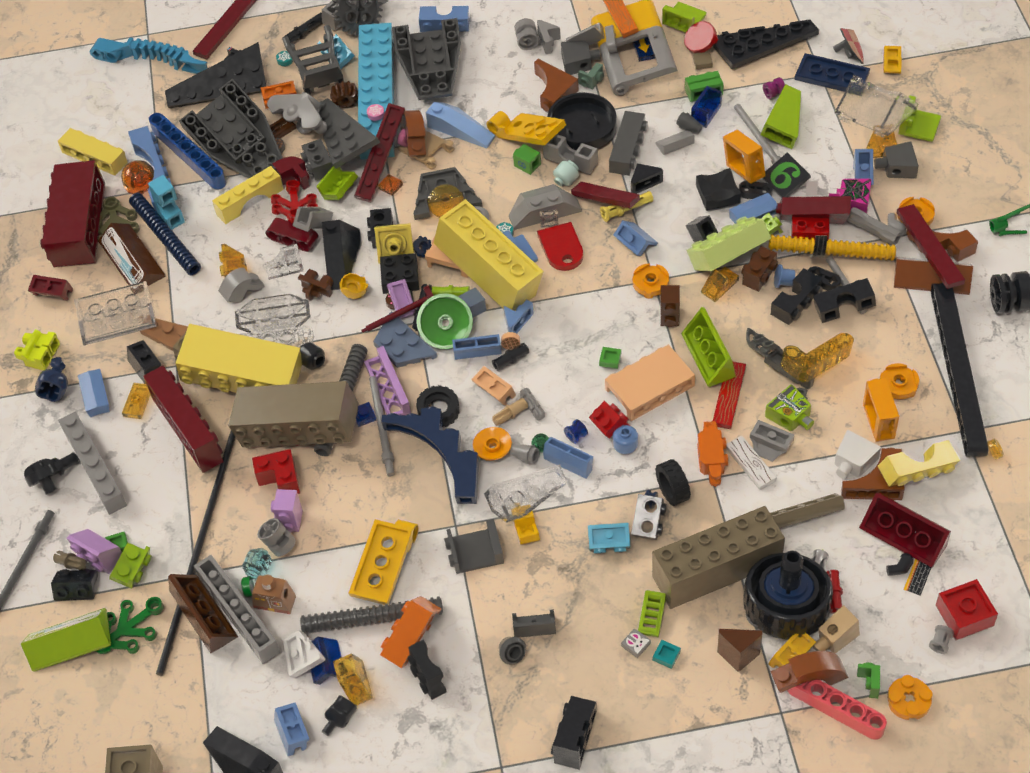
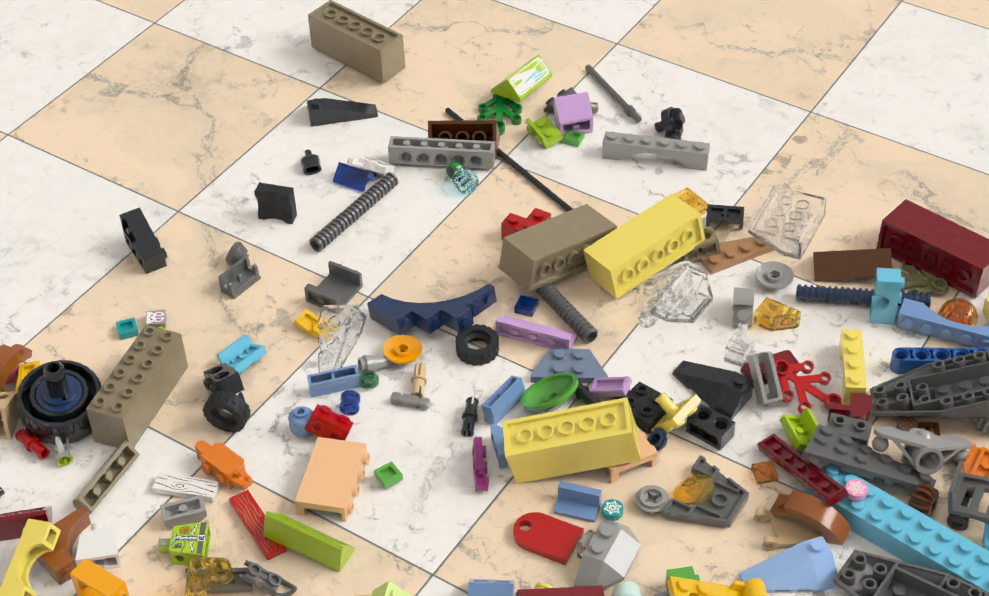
camera: 130 degrees right, 10 degrees down
neon yellow hips [14,329,60,370] -> none
dark red hinge [28,275,73,301] -> none
dark blue piece [34,357,68,402] -> none
medium blue piece [78,369,110,417] -> none
dark red brick [143,365,223,473] -> none
medium nougat torso [252,575,296,614] -> none
light grey wheel [257,518,296,557] -> none
lavender brick [271,489,303,532] -> none
medium blue hinge [274,702,309,757] -> none
reddish brown hips [298,269,333,301] -> none
black head [299,342,325,370] -> none
clear yellow slope [333,653,373,706] -> none
yellow hair [339,273,368,299] -> none
yellow hinge [348,519,419,605] -> none
dark red piece [361,285,434,333] -> none
light grey bar [369,376,395,477] -> none
orange wedge [380,596,442,668] -> none
light nougat hinge [471,366,516,405] -> none
light nougat tile [501,332,520,350] -> none
light orange plate [632,263,669,299] -> none
reddish brown brick [660,285,680,327] -> none
reddish brown slope [717,629,762,672] -> none
none -> magenta hinge [472,437,489,492]
none -> light grey dish [755,261,794,289]

